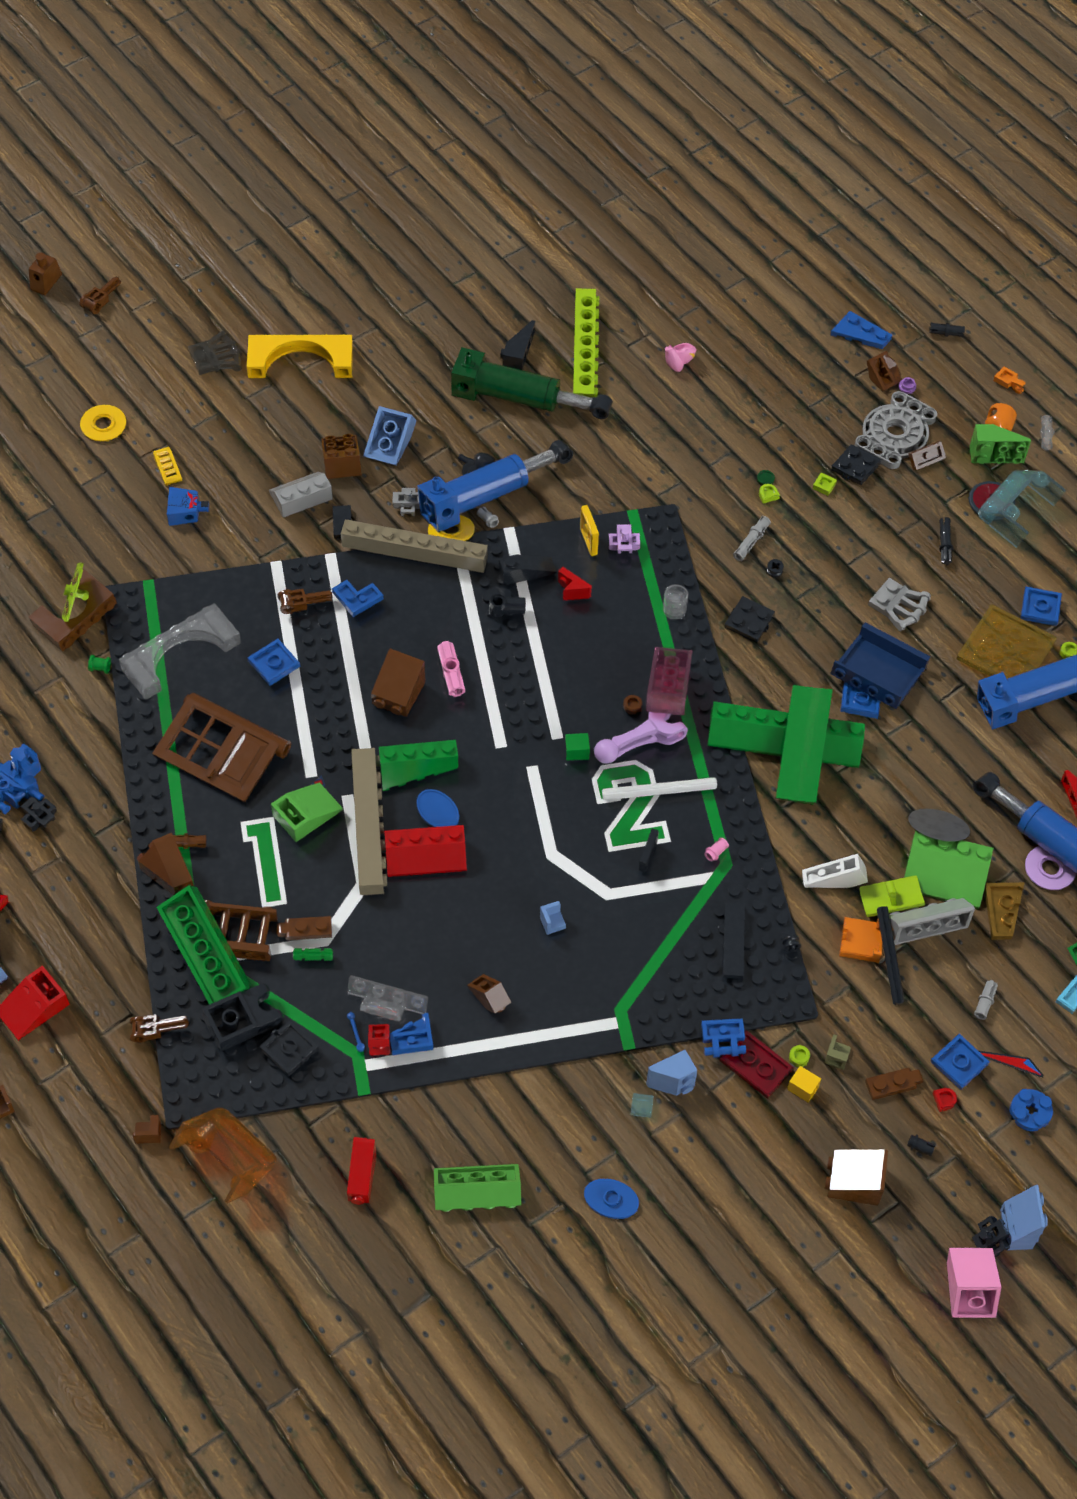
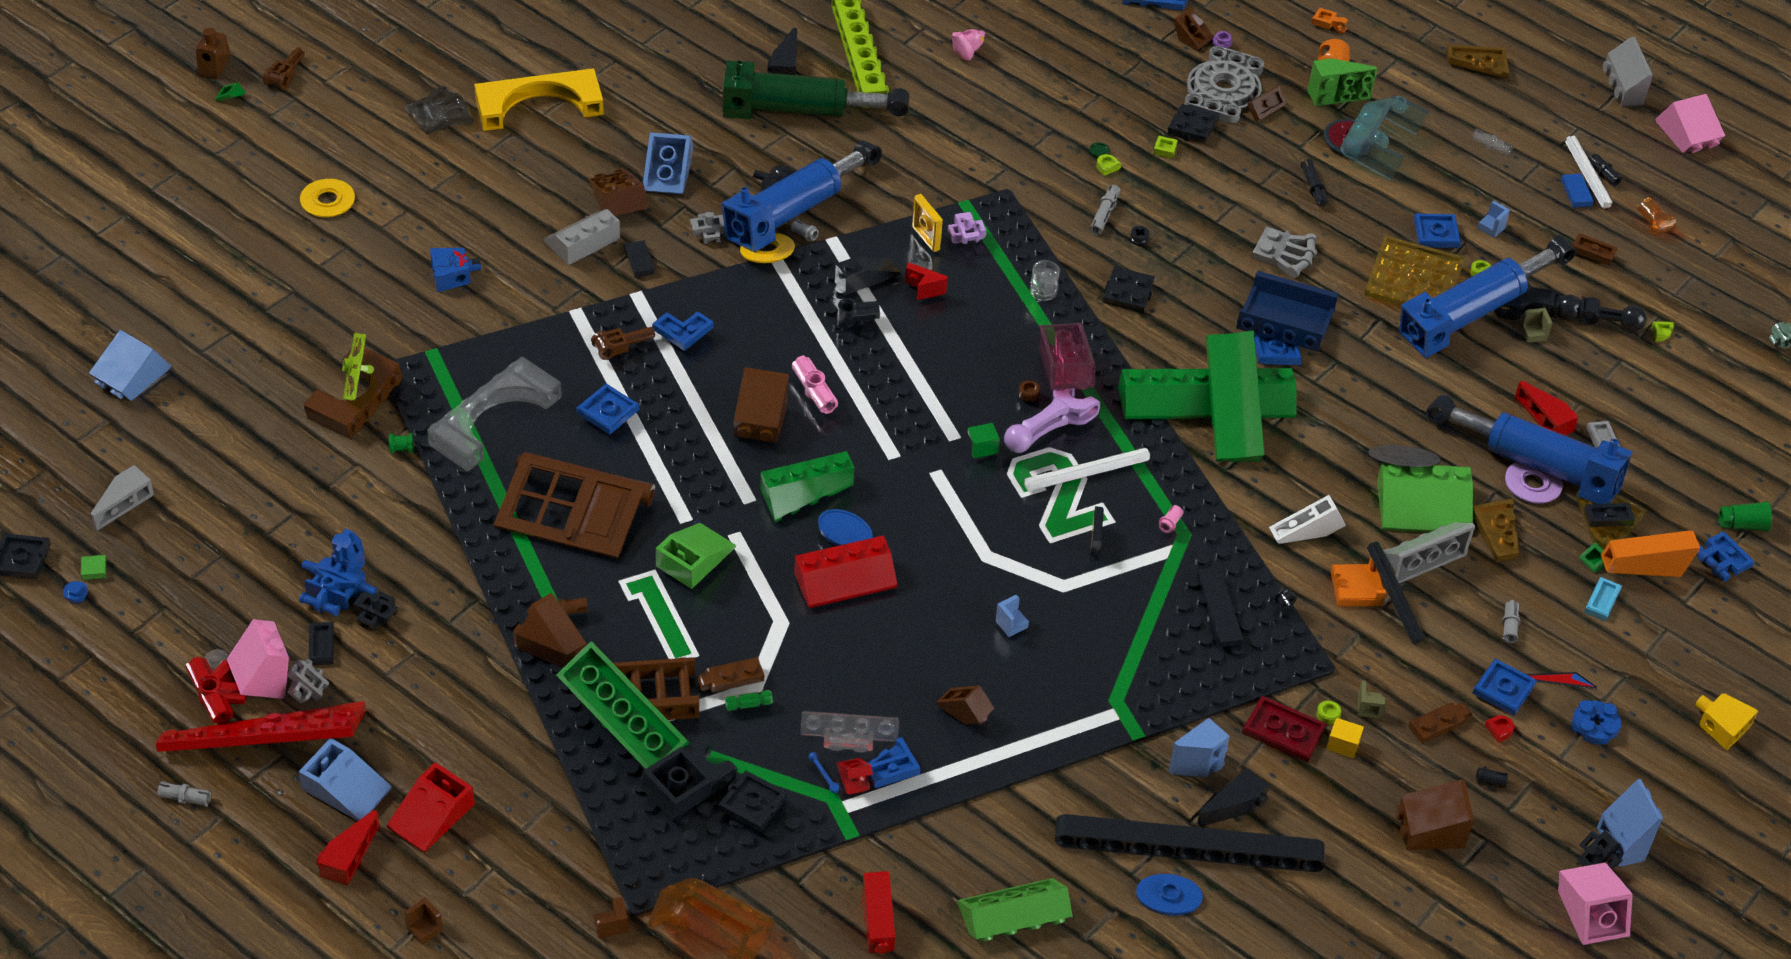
camera: 15 degrees left, 10 degrees down
reddish brown connector [130,1015,189,1043] -> none
yellow slope [153,447,182,486] -> none
dark tan brick [341,519,488,573] -> none
dark tan brick [352,748,387,895] -> none
clear light blue tile [630,1093,654,1118] -> none
blue plate [701,1019,746,1058] -> none
lime shield [859,876,925,917] -> none
clear pin [1040,415,1054,450] -> none
none -> green slope [215,83,246,102]
none -> black beam [1055,814,1325,872]
none -> black slope [1197,768,1269,827]

